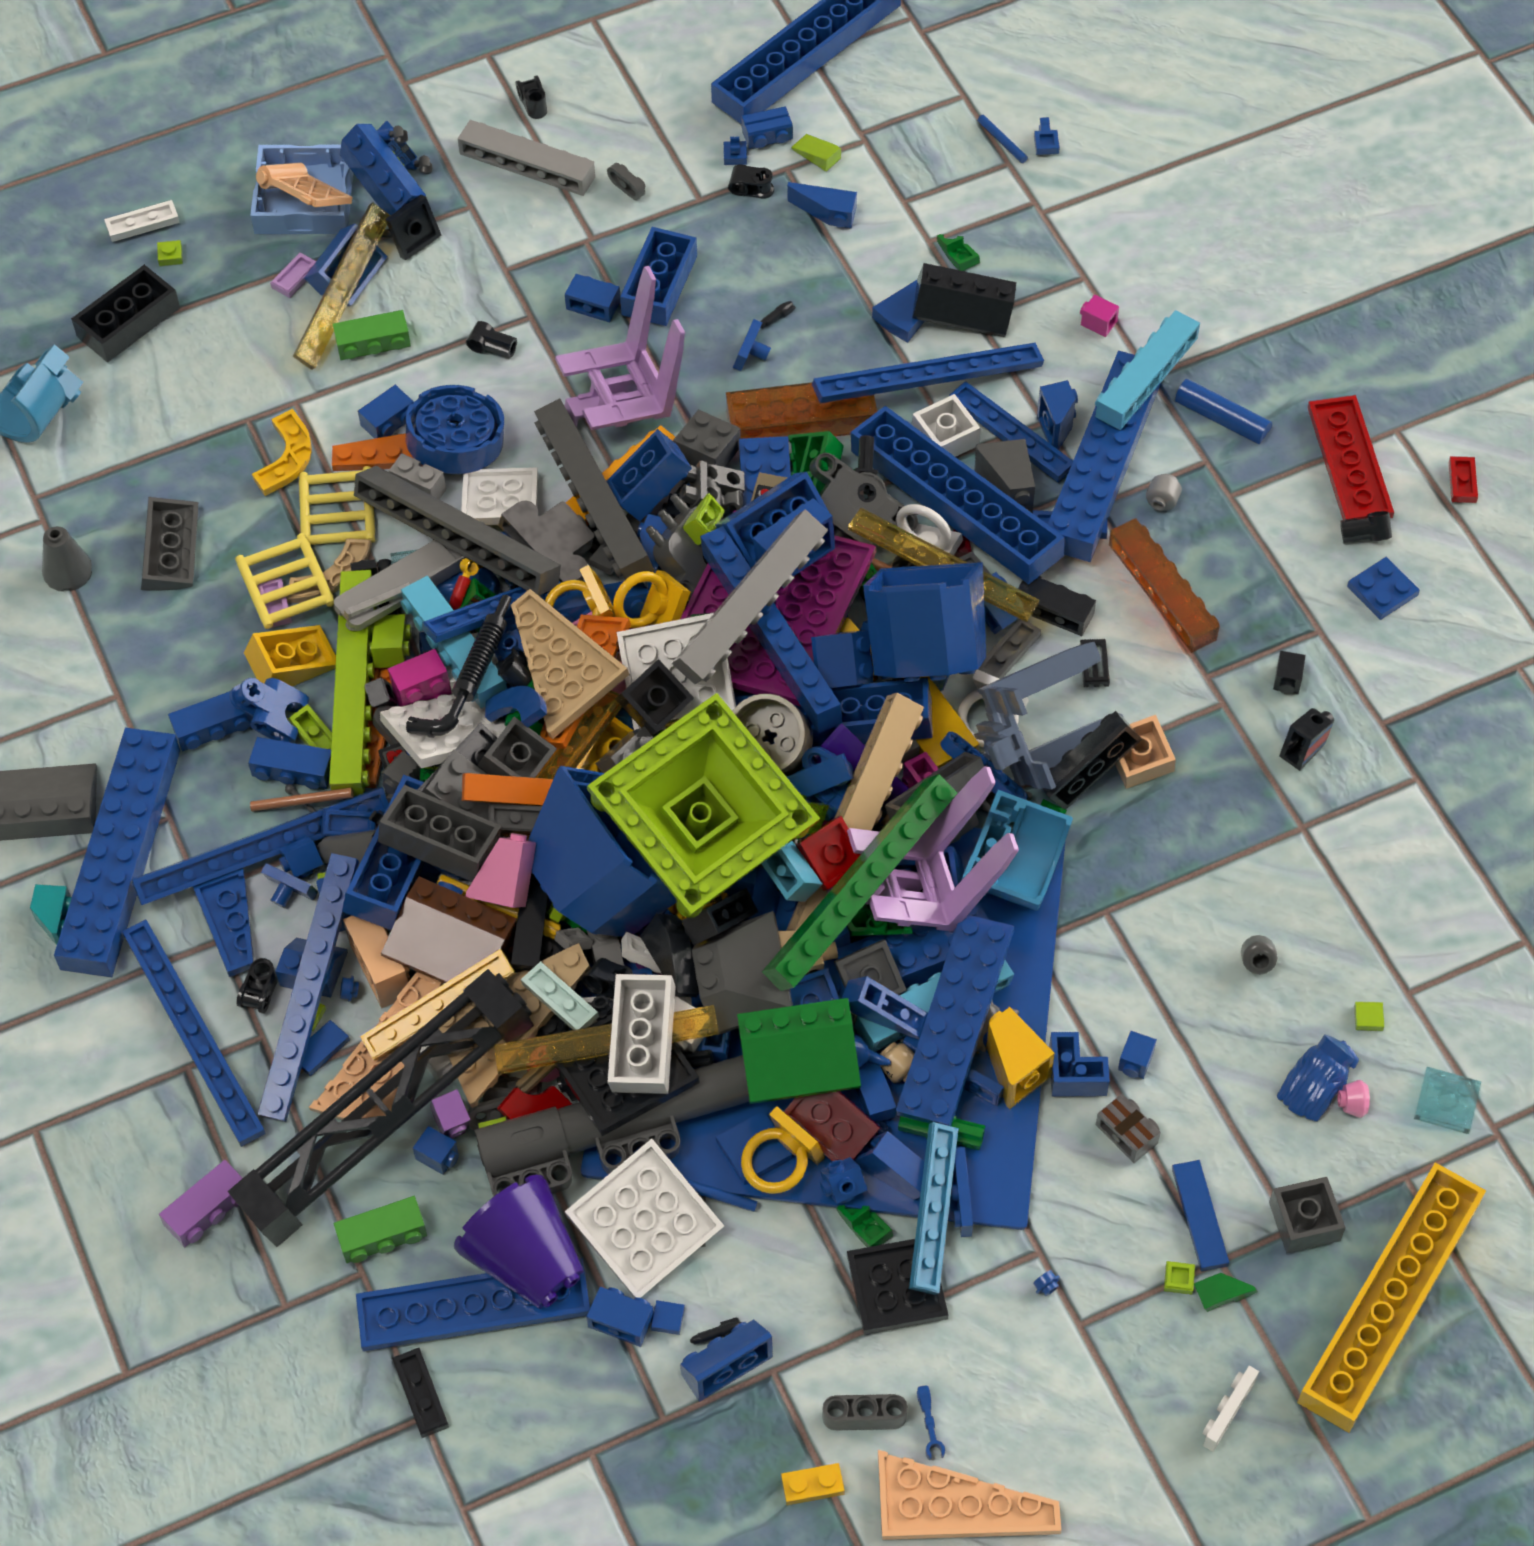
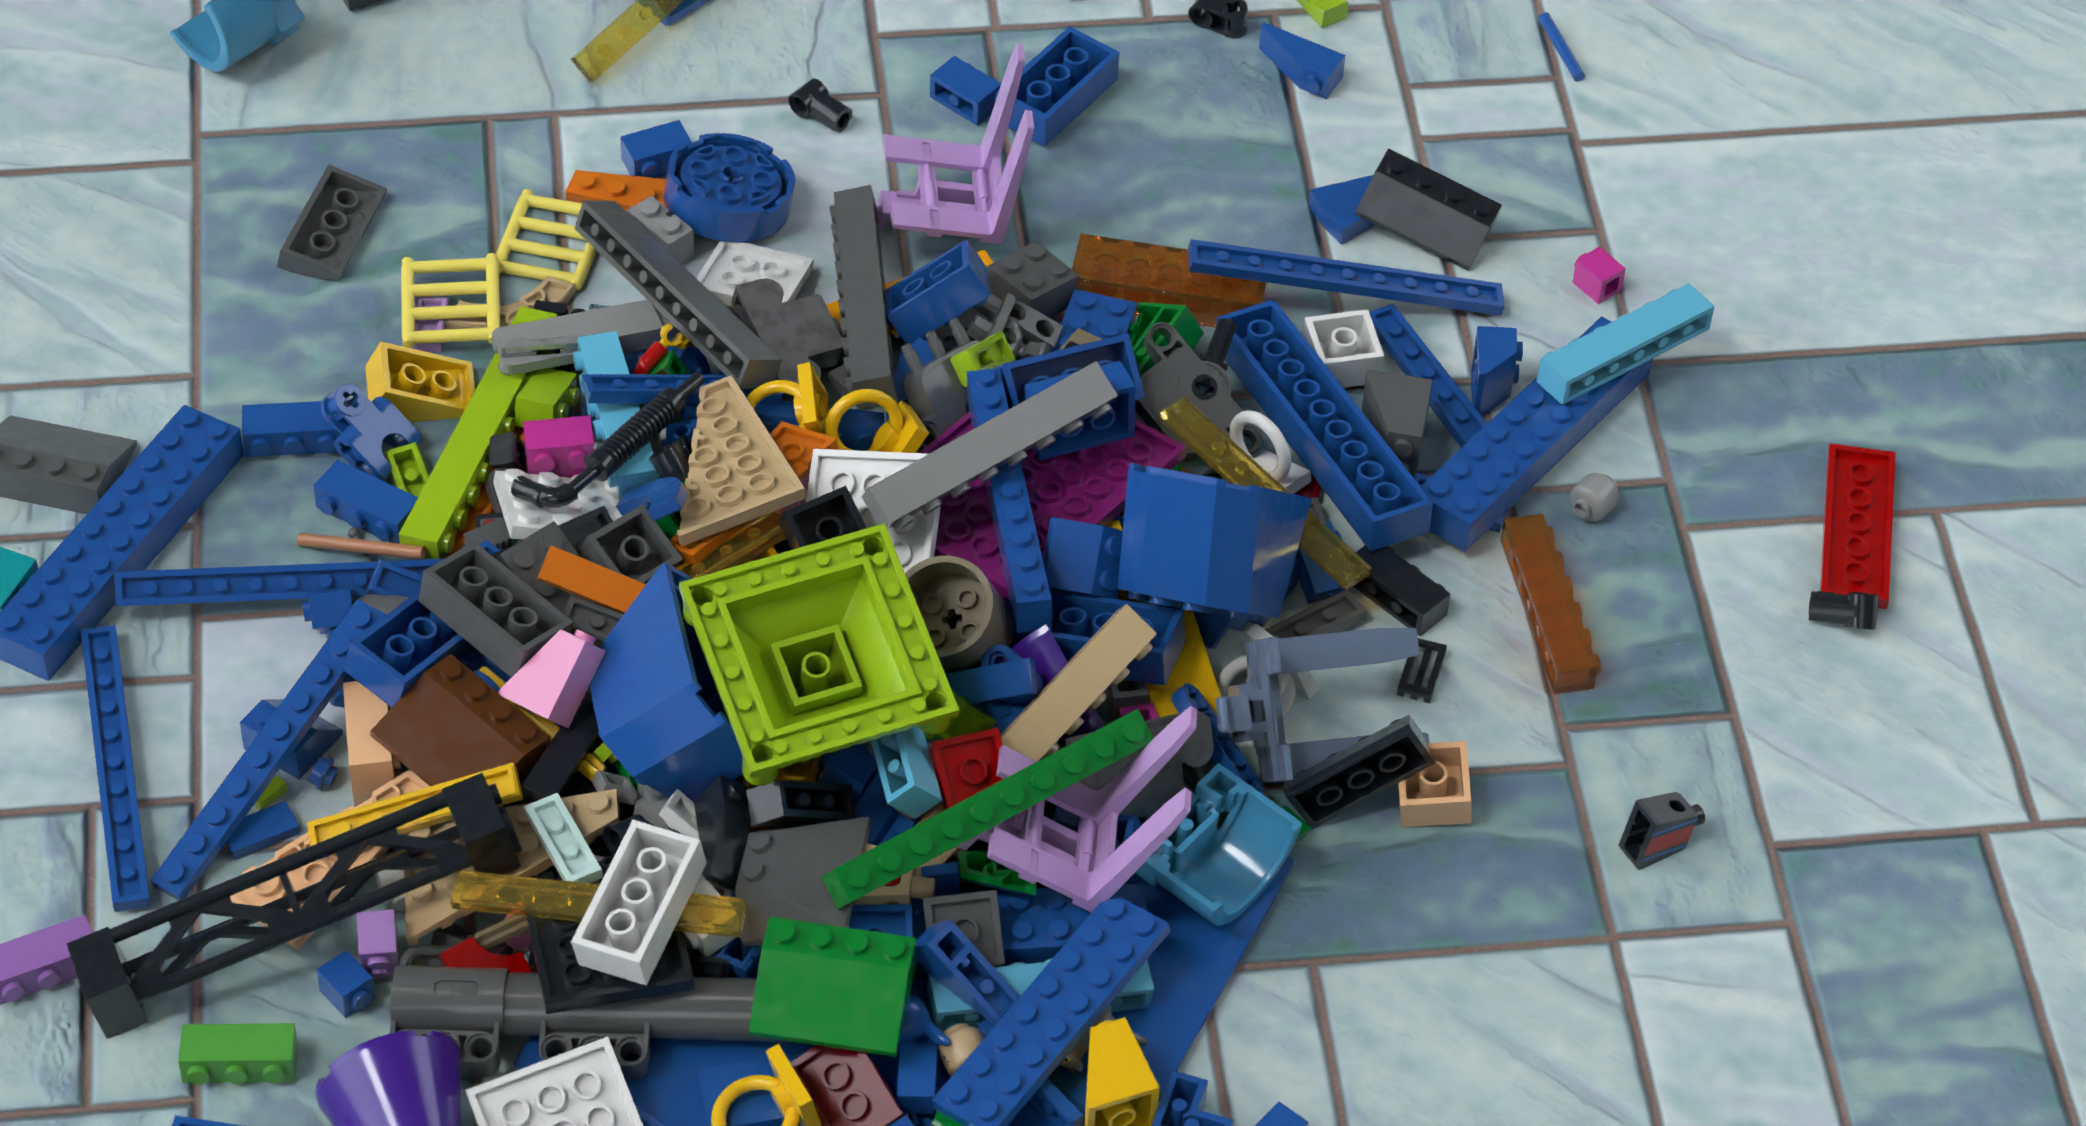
camera: 15 degrees right, 10 degrees down
dark grey cone [42,526,92,591] -> none
blue wing [193,868,254,977] -> none
black piece [236,958,278,1014] -> none
yellow plate [252,408,312,496] -> none
blue tile [261,863,318,908] -> none
bright green brick [333,310,411,361] -> none
blue tile [732,319,771,371] -> none
black piece [760,301,796,329] -> none
green slope [936,234,980,271] -> none
blue plate [1034,117,1060,155] -> none
blue brick [1175,379,1272,444] -> none
dark grey head [1241,935,1278,975] -> none
black brick [1273,651,1306,694] -> none
blue plate [1347,557,1420,620] -> none
red plate [1448,456,1478,503] -> none

